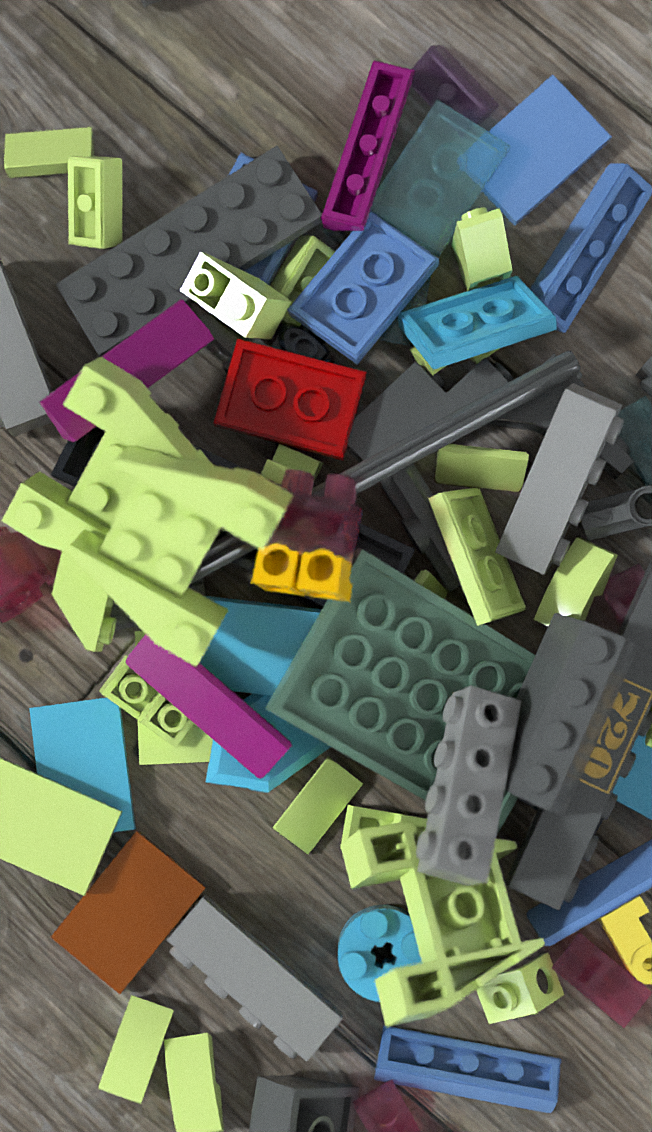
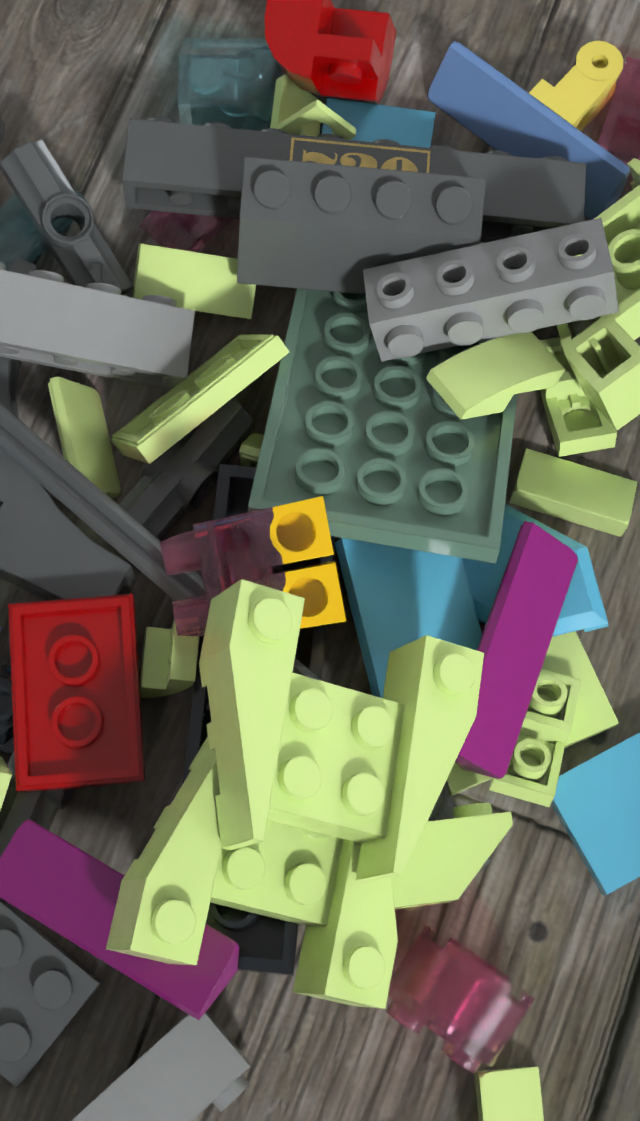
camera: 115 degrees left, 10 degrees down
none -> yellowish green slope [426,332,565,420]

